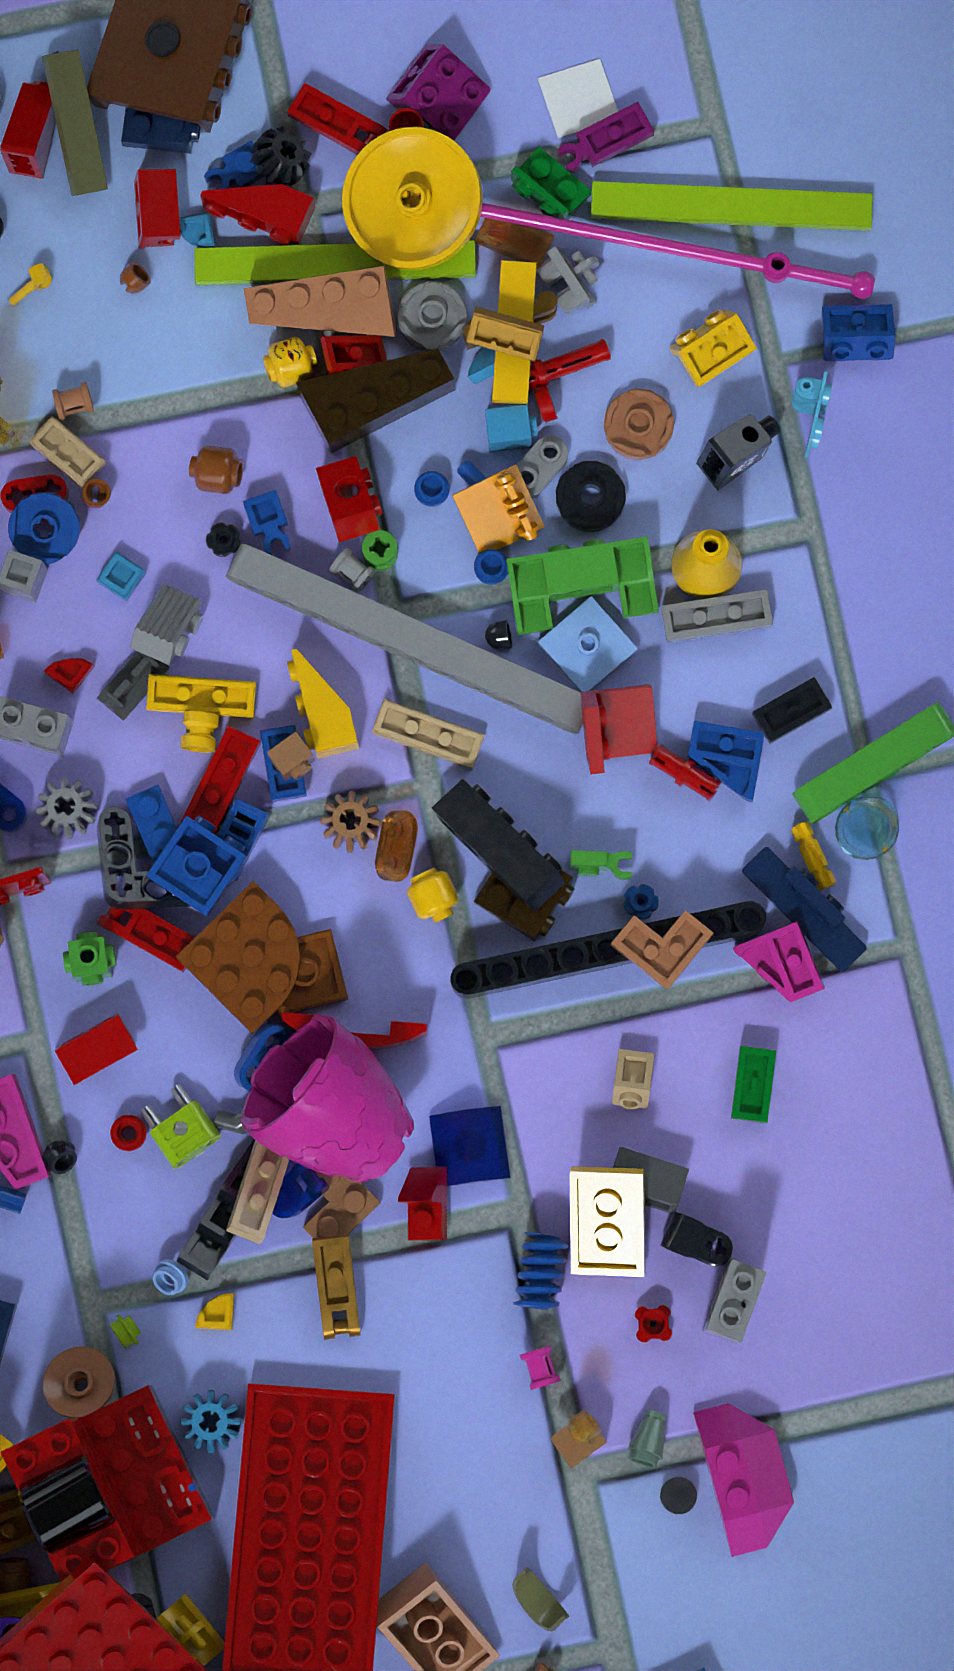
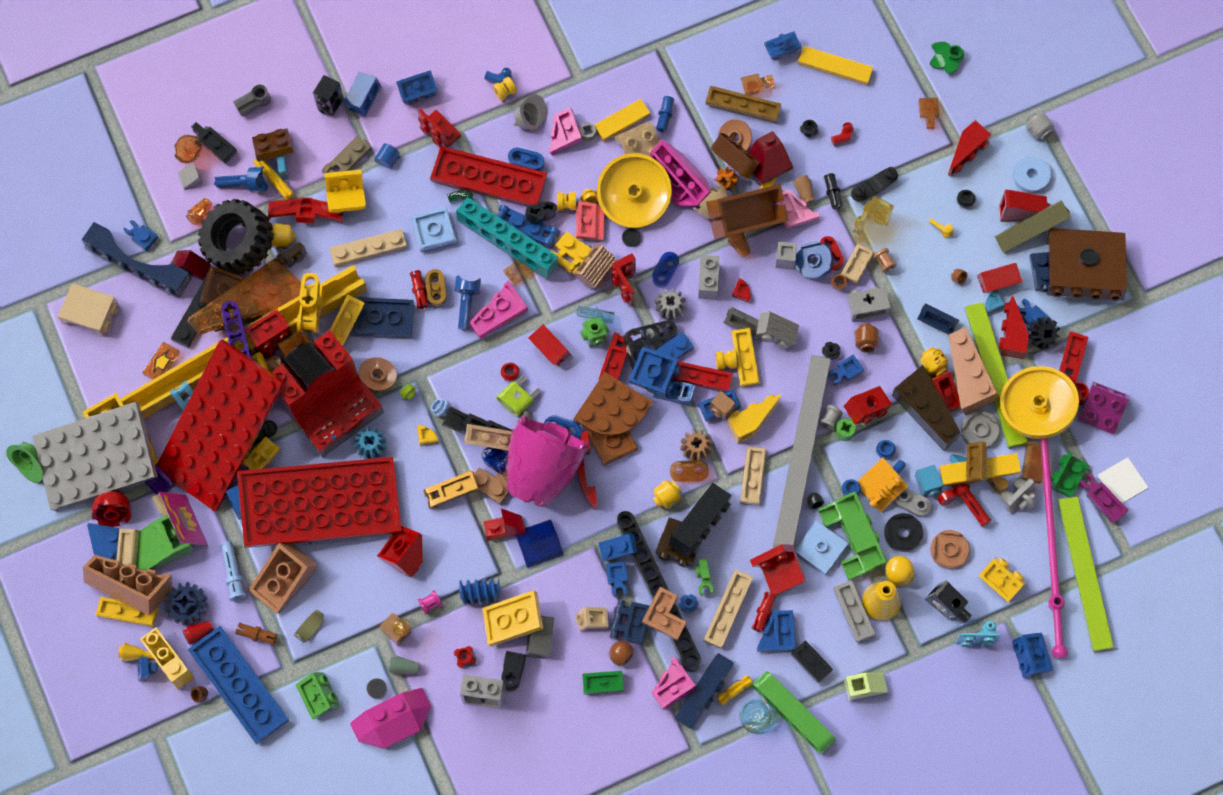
camera: 75 degrees right, 10 degrees down
black plate [42,1140,77,1174] -> none
dark azure tile [96,551,146,602] -> none
none -> bright green bracket [295,672,340,719]
none -> red slope [377,526,423,578]
none -> clear light blue axle [576,305,615,324]
none -> blue plate [598,533,638,562]
none -> blue plate [606,561,628,598]
none -> dark blue plate [609,599,650,645]
none -> dark orange piece [609,641,634,666]
none -> tan plate [703,569,753,649]
none -> yellowish green slope [844,673,888,701]
none -> light grey brick [847,286,890,321]
none -> yellow helmet [885,556,915,588]
none -> dark blue hinge [917,303,959,335]

